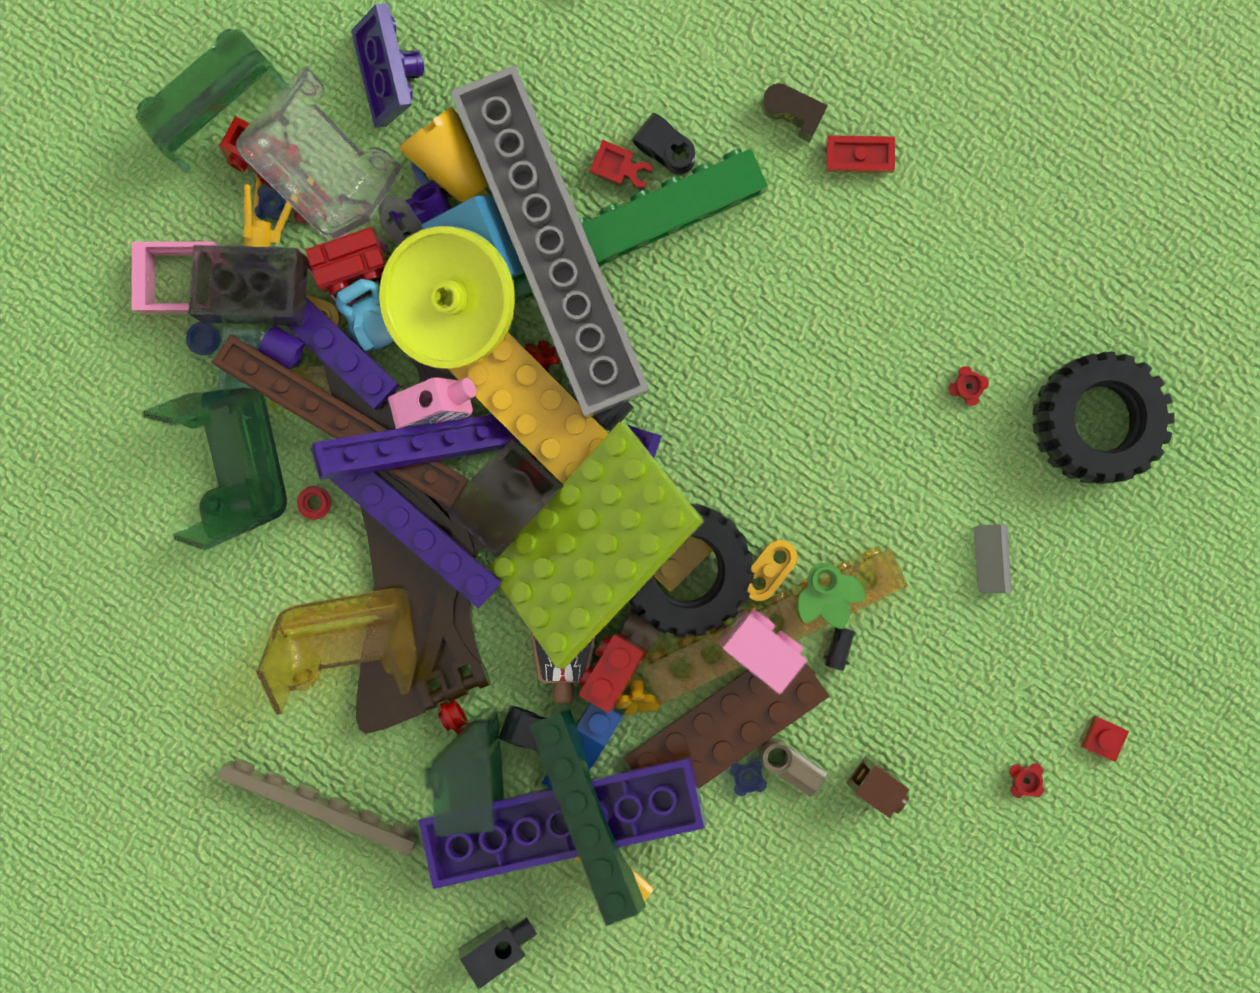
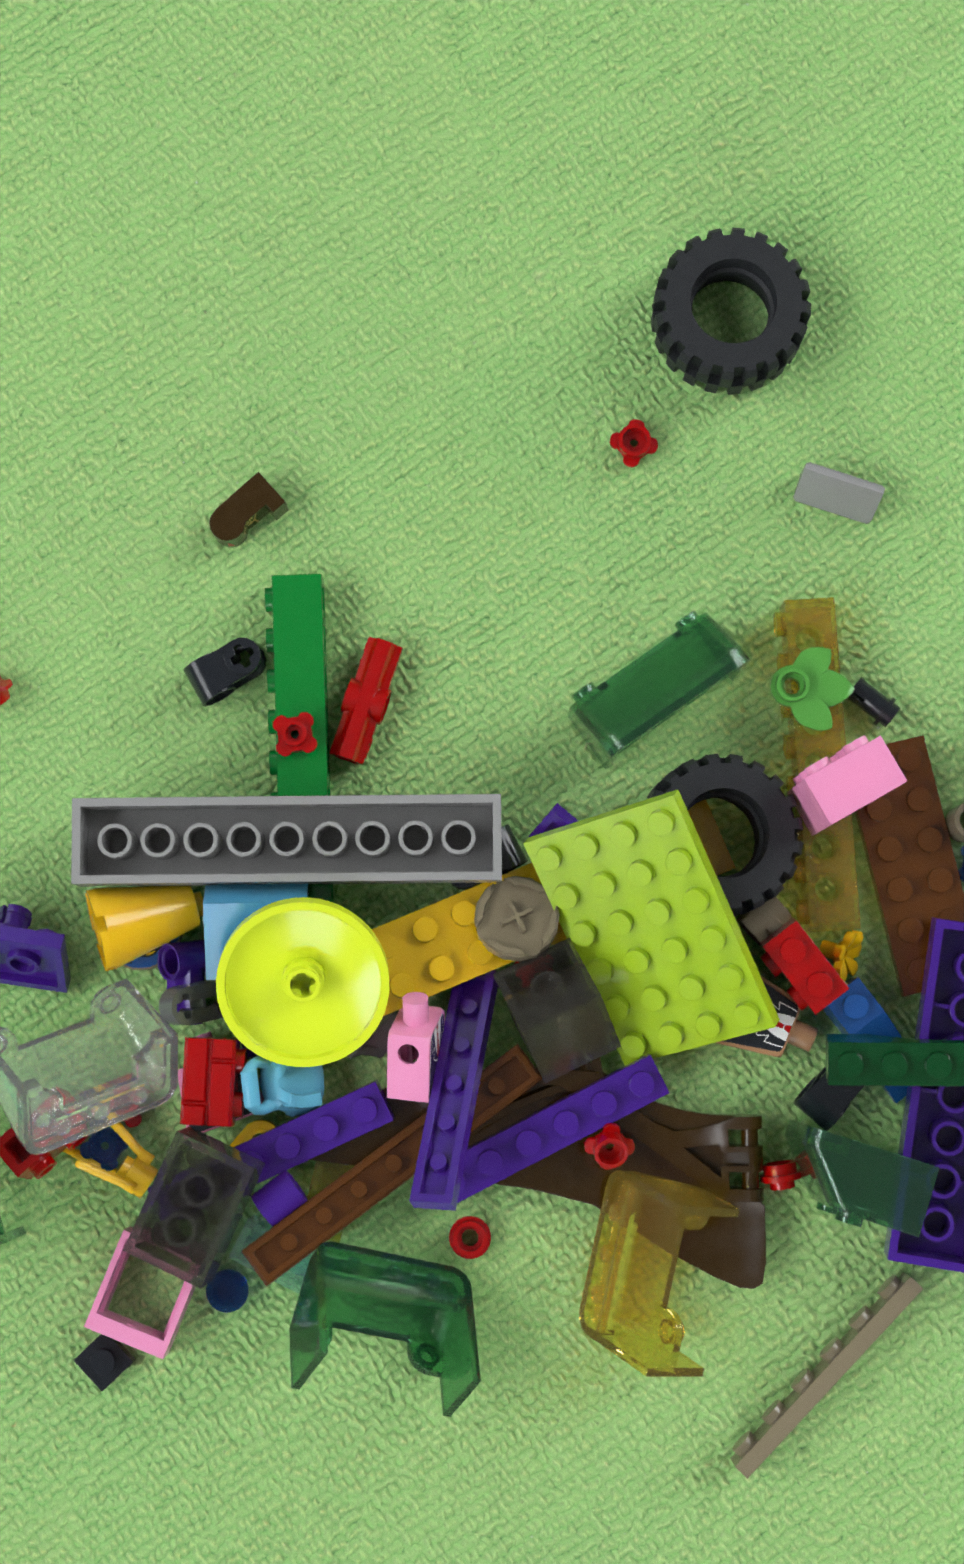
camera: 65 degrees left, 5 degrees down
red plant [524,340,561,373] -> none
red plate [590,140,653,190] -> none
yellow plate [748,540,798,601] -> none
red plate [826,135,895,173] -> none
none -> black plate [73,1334,136,1391]
none -> red plate [273,712,317,757]
none -> red piece [329,637,403,766]
none -> dark tan tile [474,876,559,962]
none -> clear green windscreen [568,610,750,770]
none -> red plate [584,1123,635,1170]

